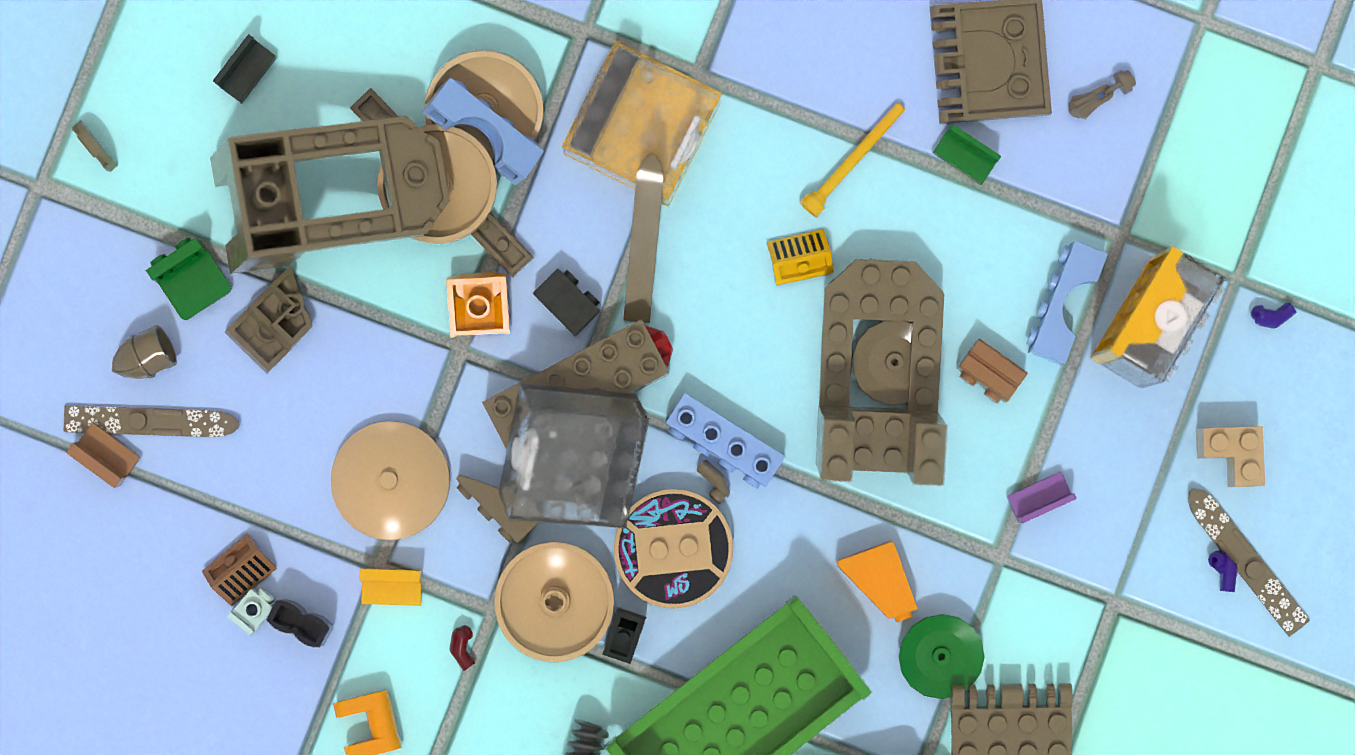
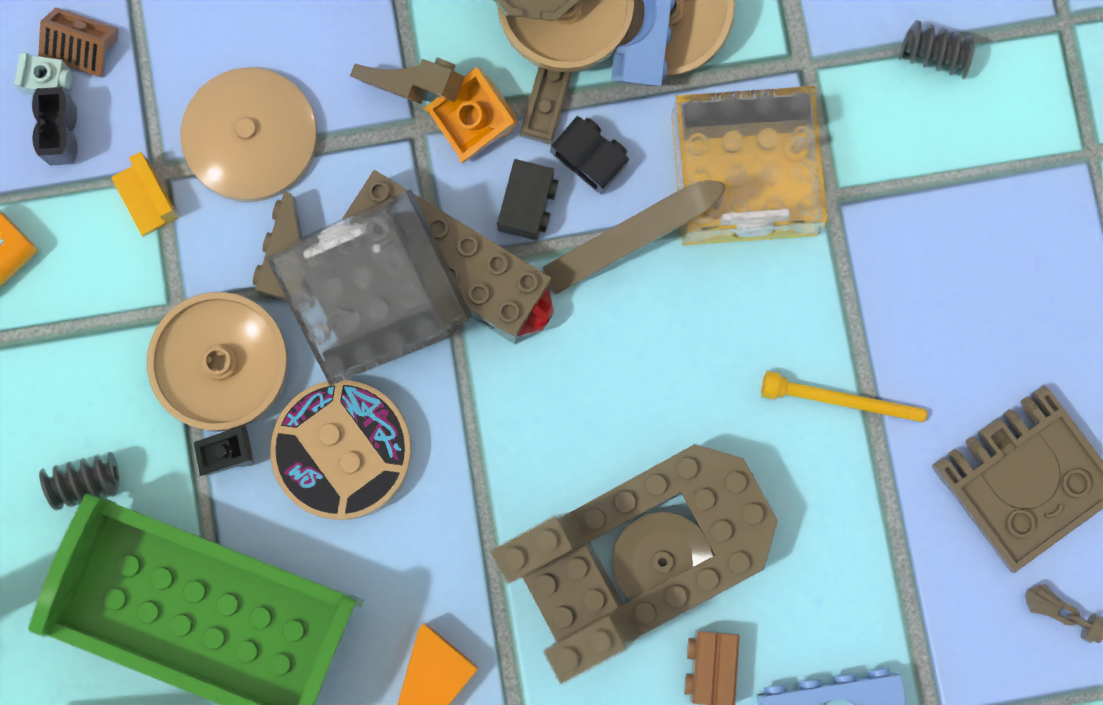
camera: 65 degrees right, 5 degrees down
dark red arm [449,625,475,672] -> none
light blue brick [666,393,786,489] -> none
dark tan arm [697,460,730,504] -> none
yellow panel [766,229,834,286] -> none
green panel [933,124,1001,185] -> none
none -> dark tan slope [350,57,464,104]
none -> black brick [550,116,629,195]

